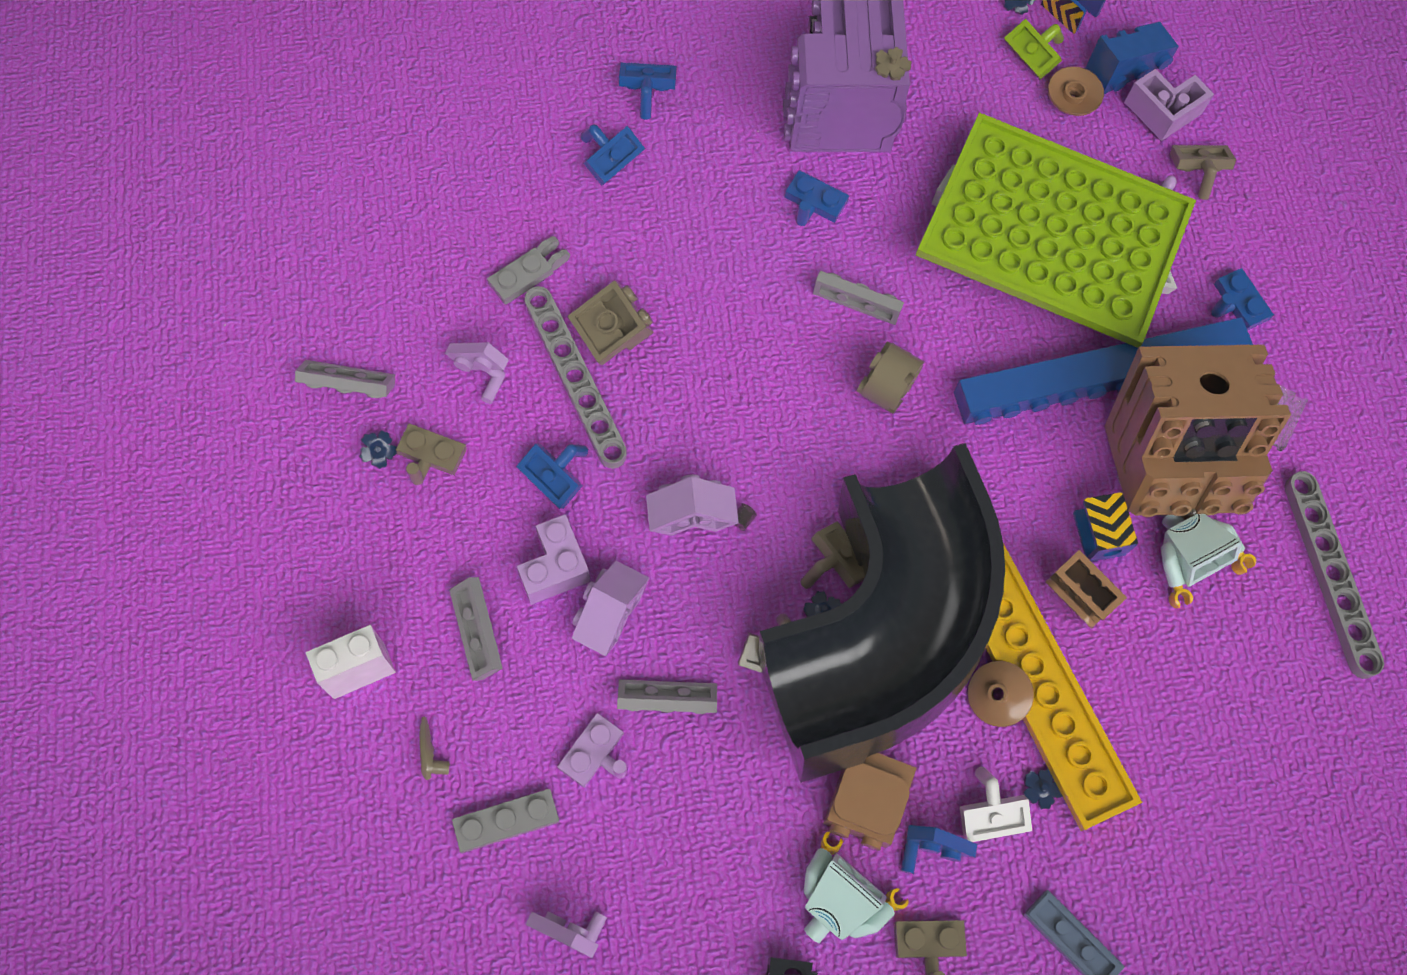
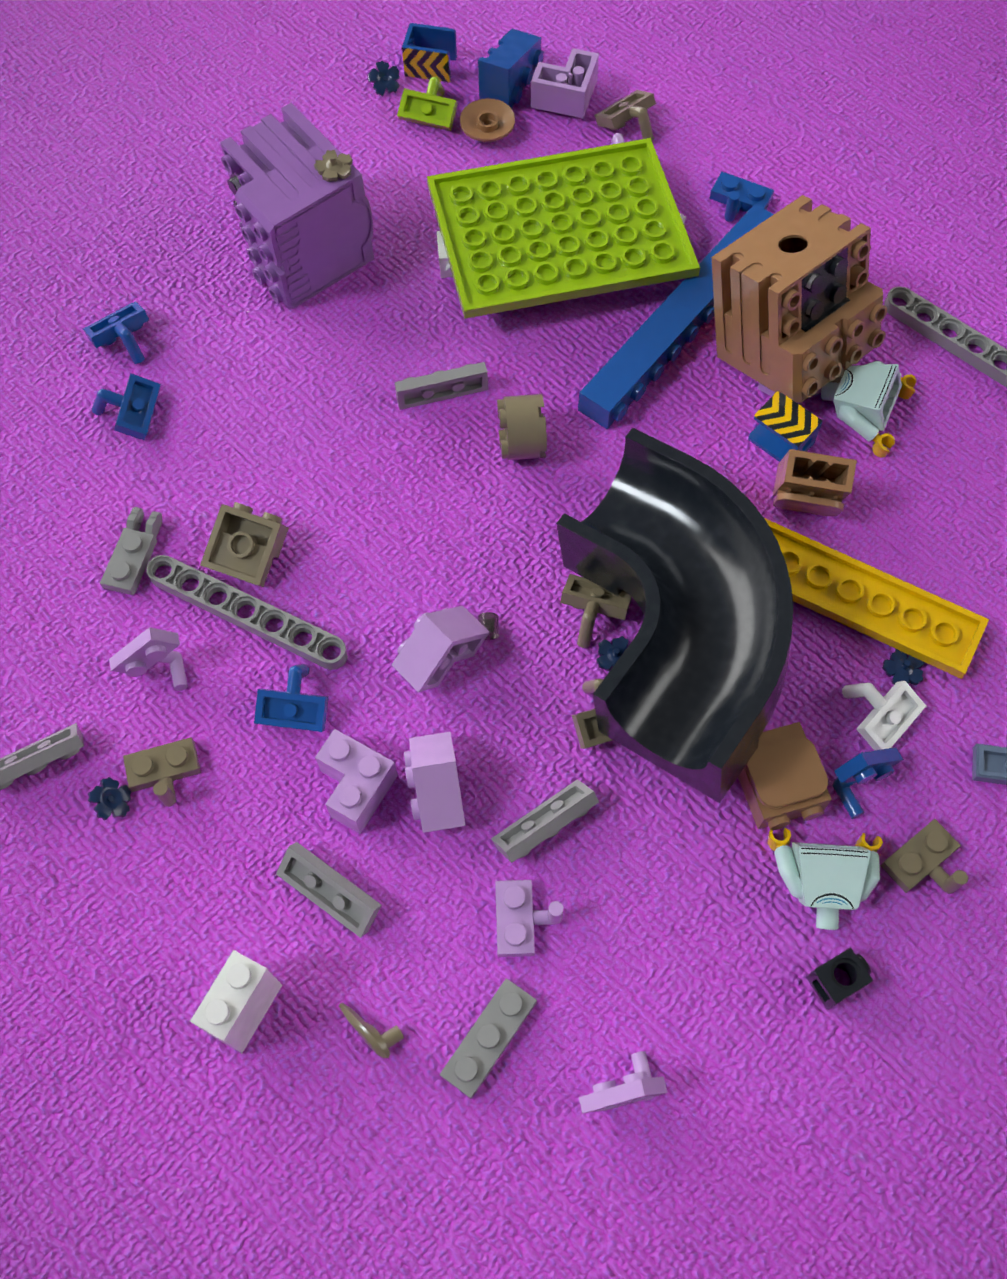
camera: 30 degrees left, 5 degrees down
blue plate [785,170,850,226] -> none
medium nougat dish [968,661,1034,727] -> none

